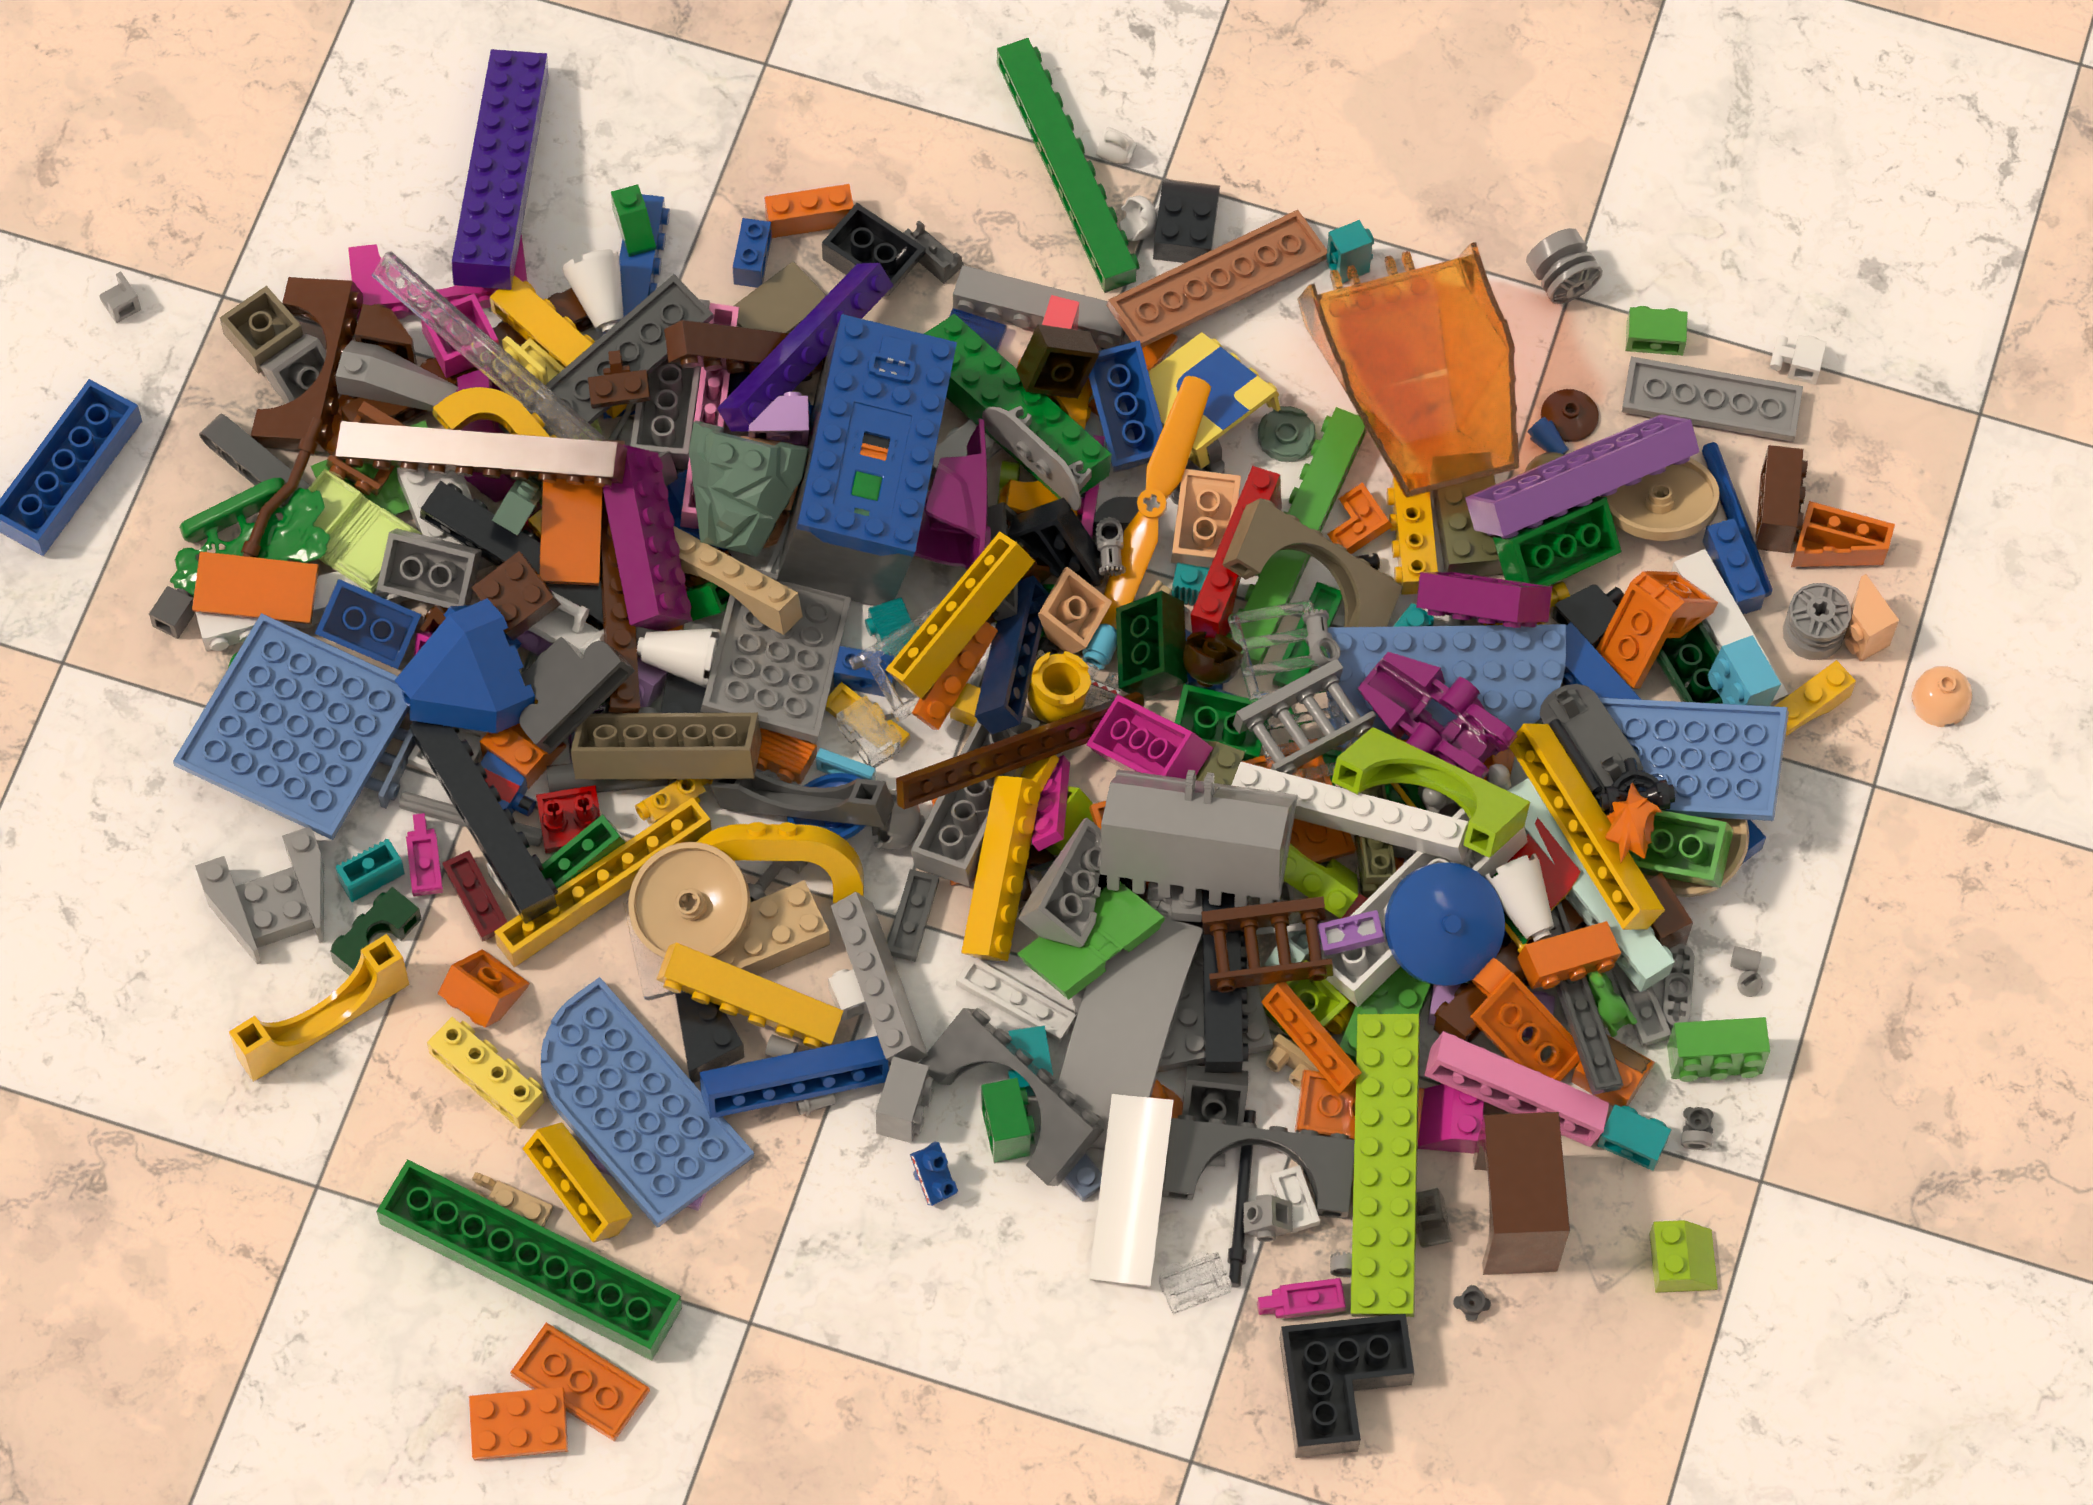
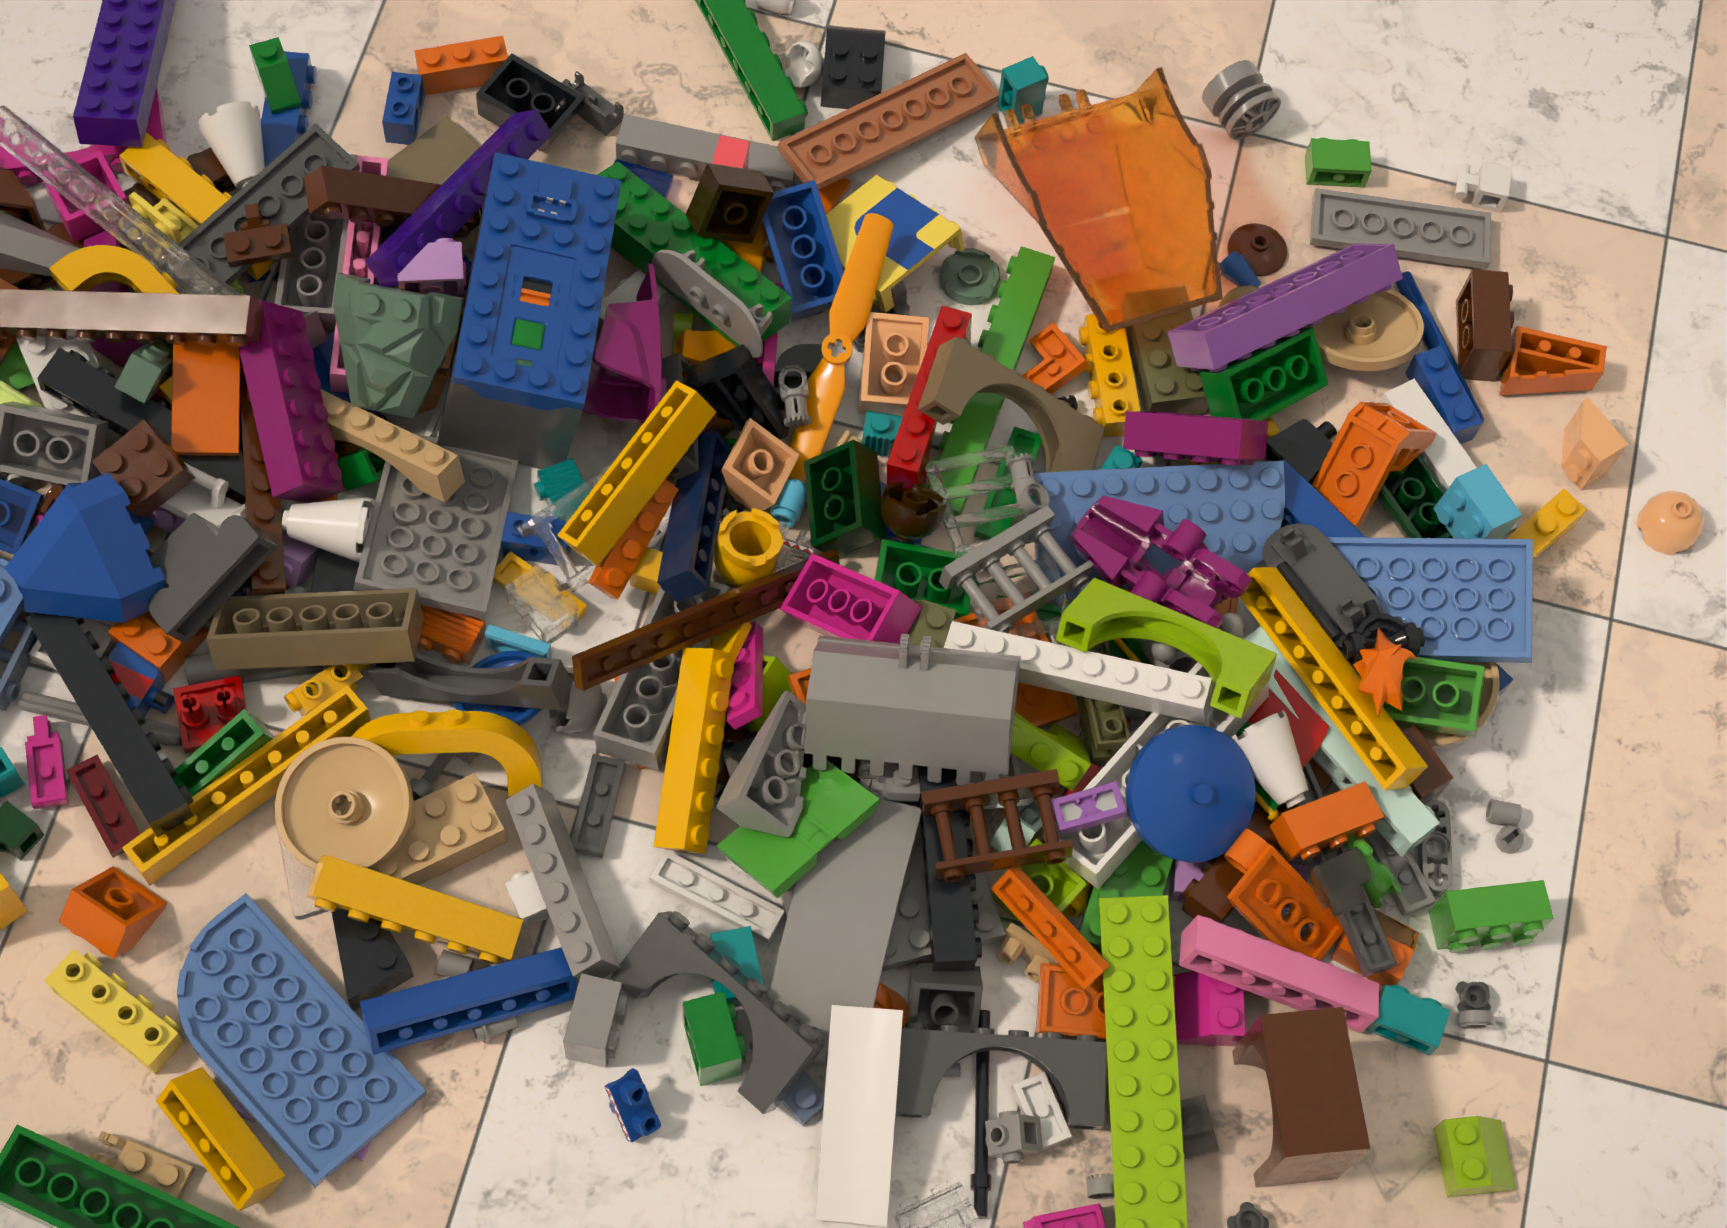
camera: 10 degrees left, 0 degrees up
light grey wheel [1783,583,1851,660] -> none
none -> clear smoke brick [1307,847,1374,917]

